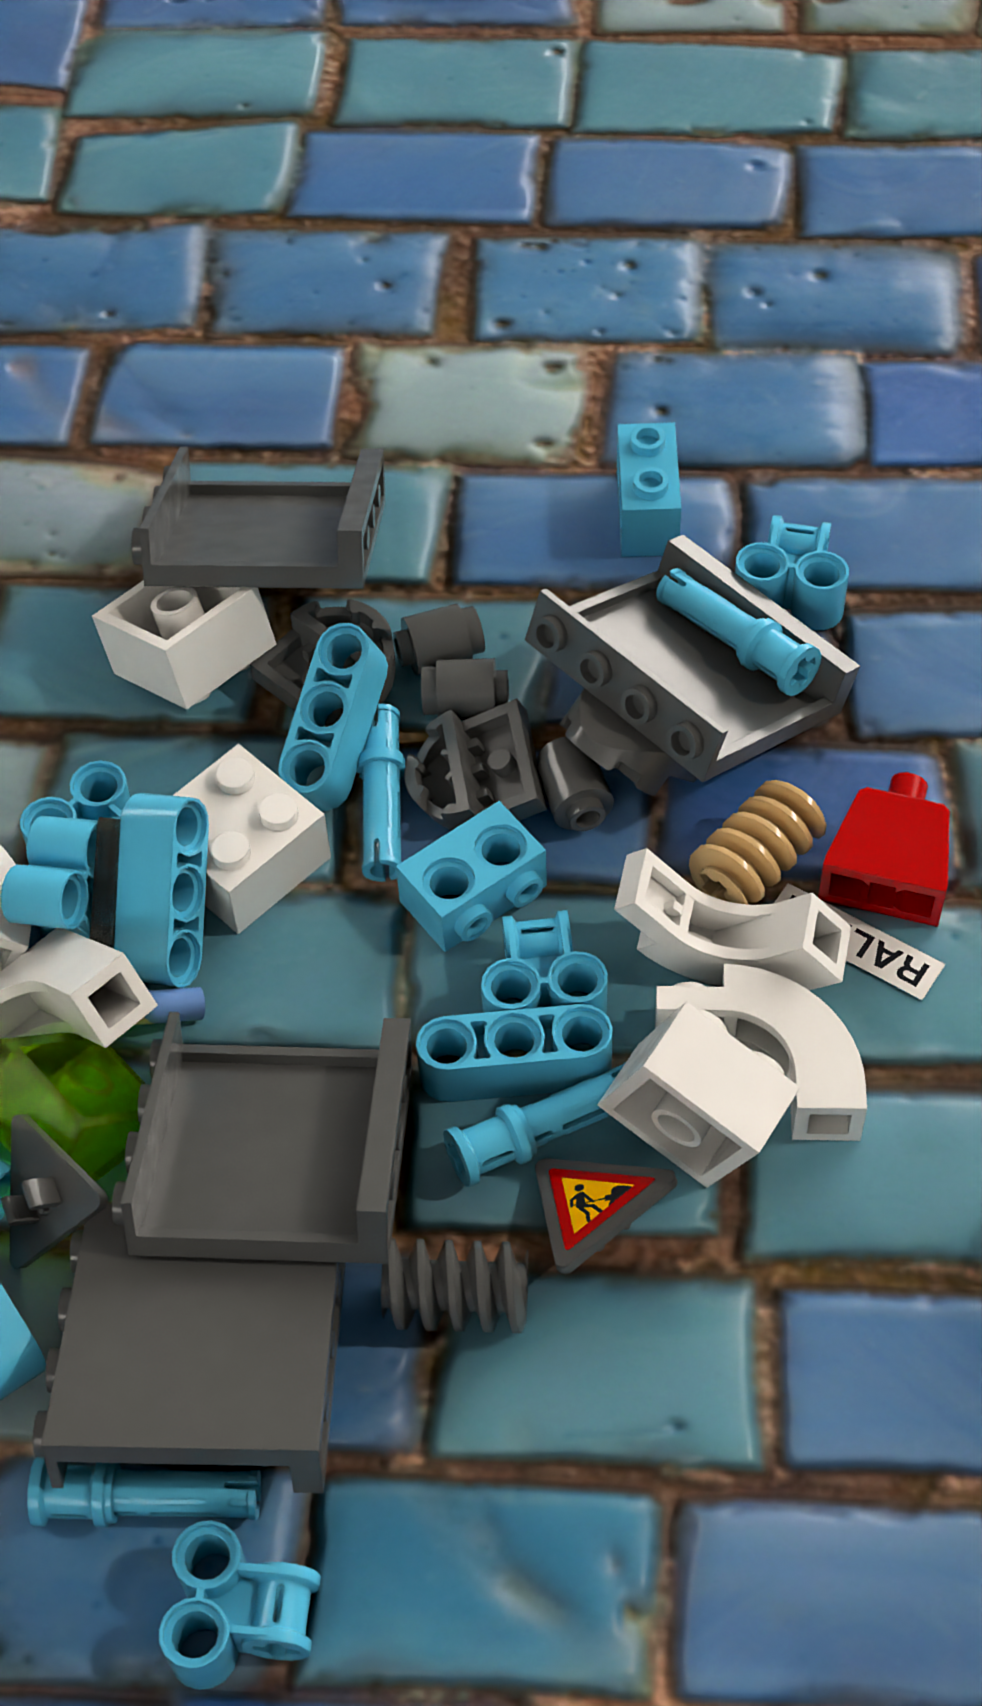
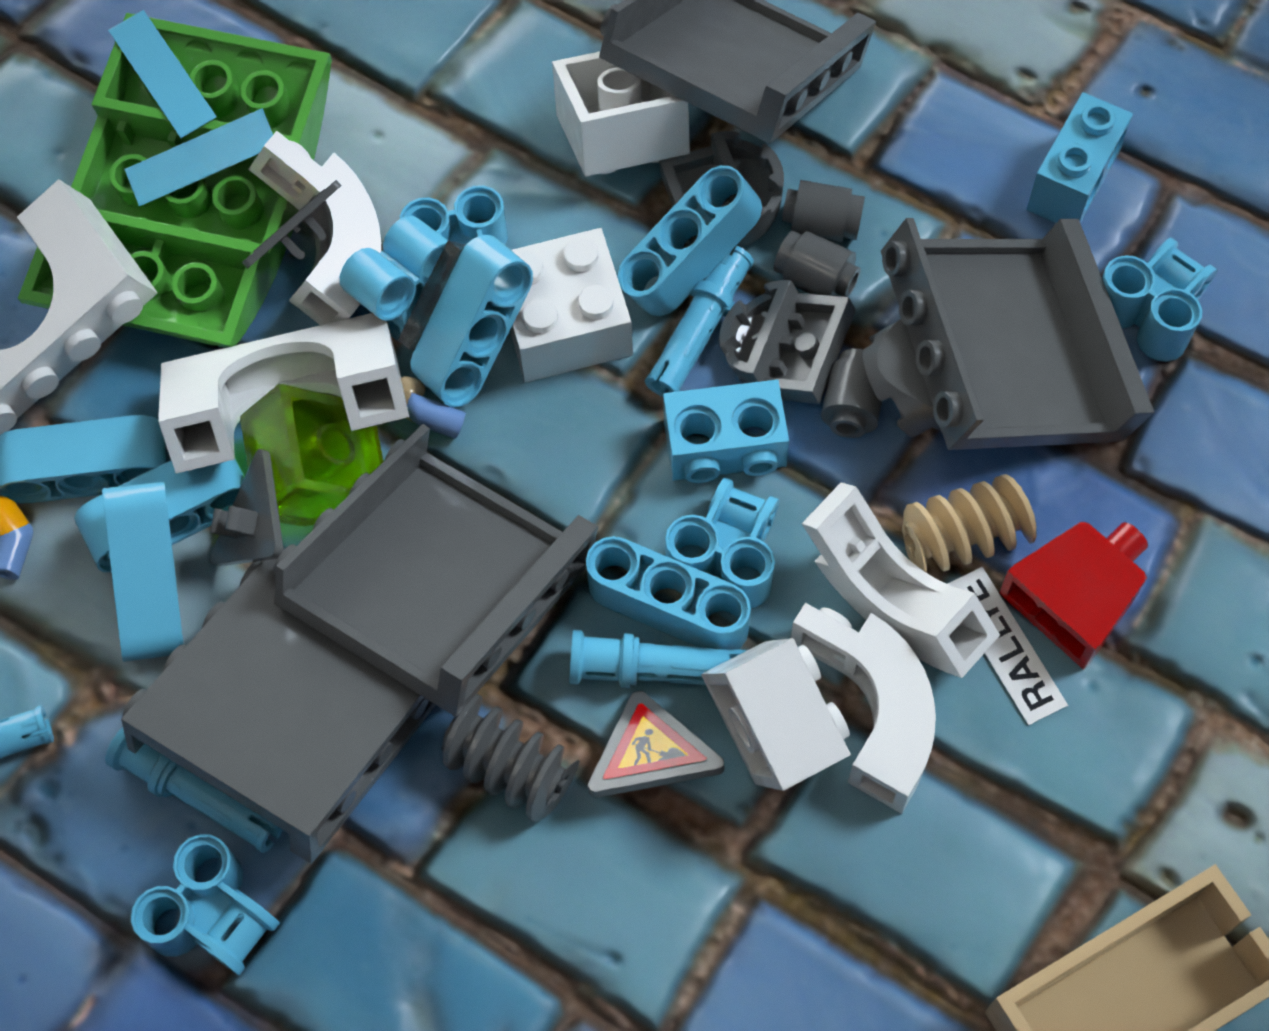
camera: 30 degrees right, 10 degrees up
medium azure pin [656,568,822,696] -> none

